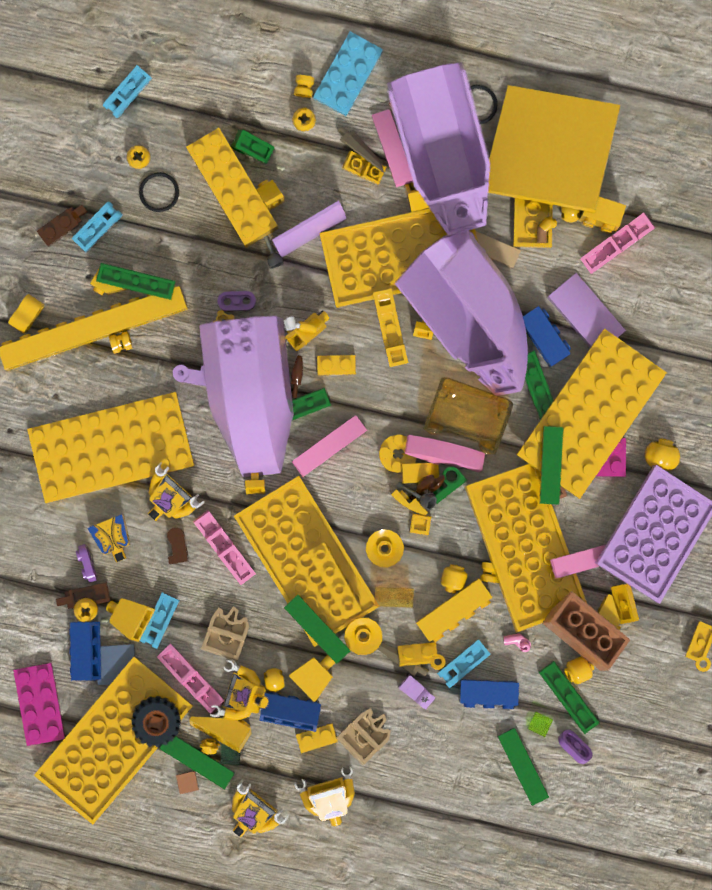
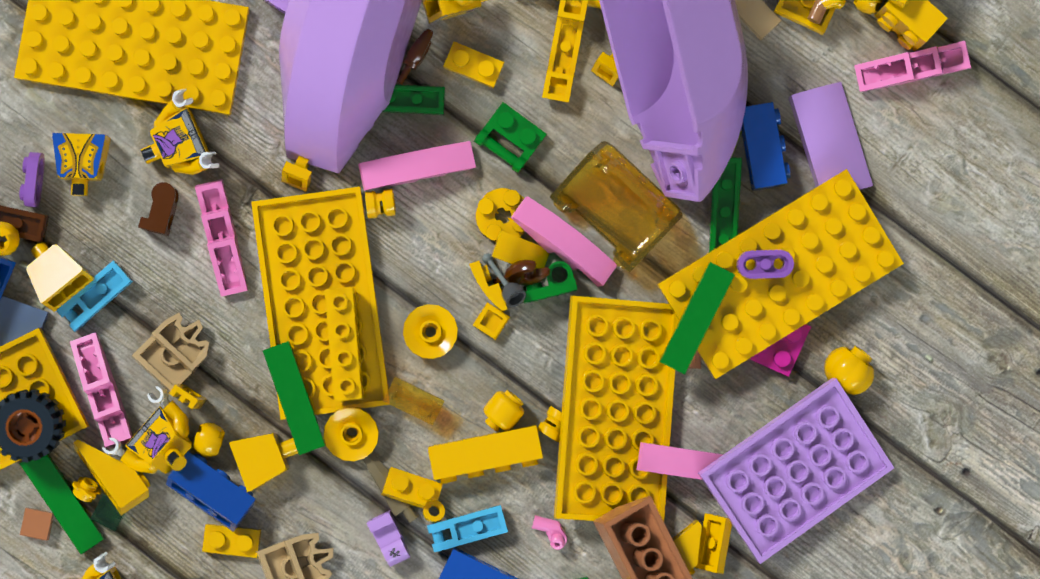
camera: 25 degrees right, 0 degrees up
none -> yellow tile [169,384,207,409]
none -> yellow wheel [365,189,396,219]
none -> green plate [474,102,547,174]
none -> medium lavender plate [737,250,794,279]

